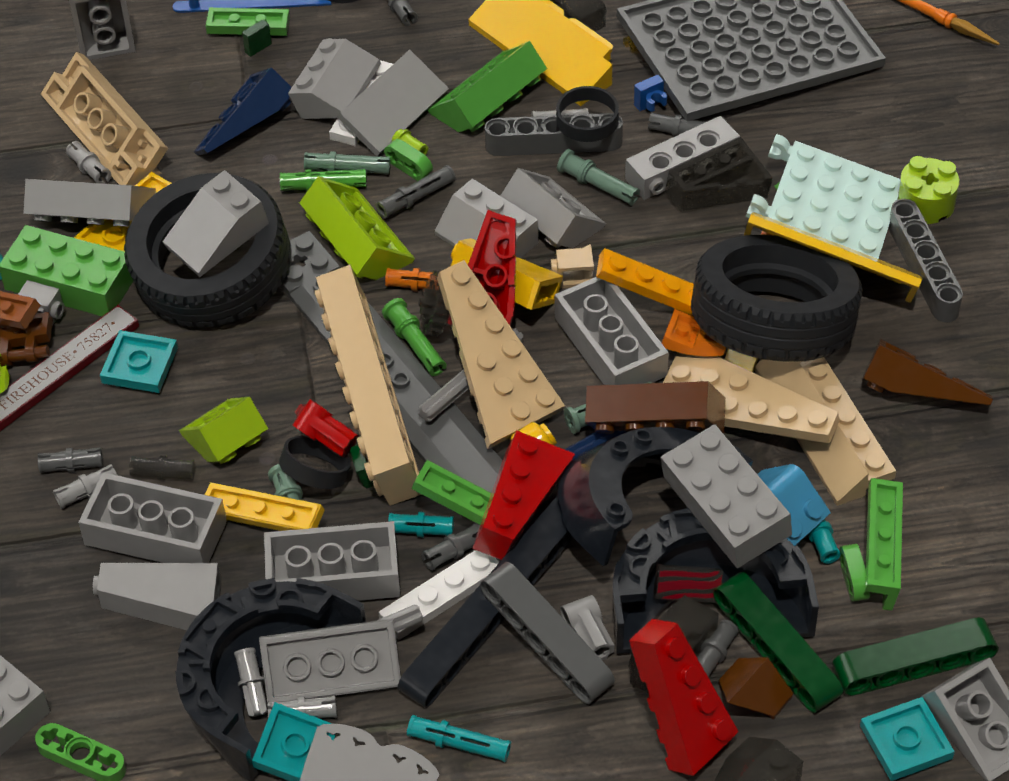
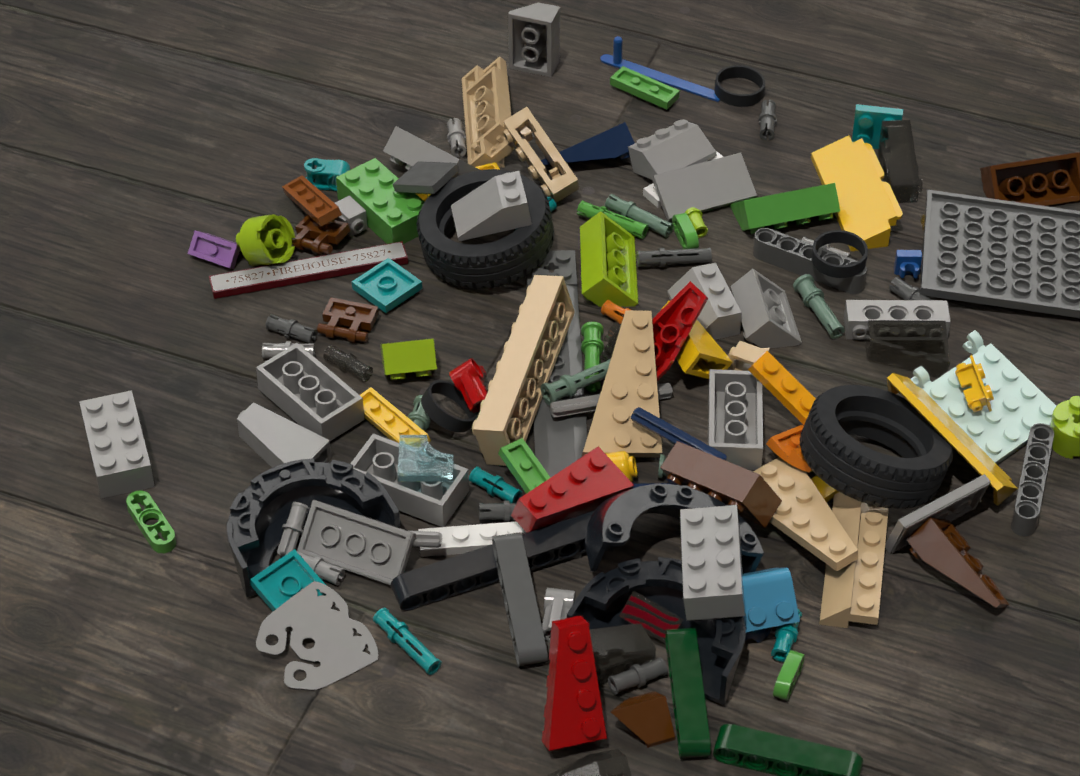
camera: 30 degrees right, 5 degrees down
dark green tile [242,20,272,57] -> none
bright green fence [865,478,903,611] -> none
none -> reddish brown plate [317,297,379,343]
none -> dark grey tile [393,161,460,194]
none -> clear light blue tile [398,435,454,482]
none -> tan brick [502,107,579,203]
none -> sand green pin [541,359,611,406]
none -> dark blue axle [631,407,727,460]
none -> light grey tile [885,474,991,553]
none -> yellow hinge [955,355,994,412]

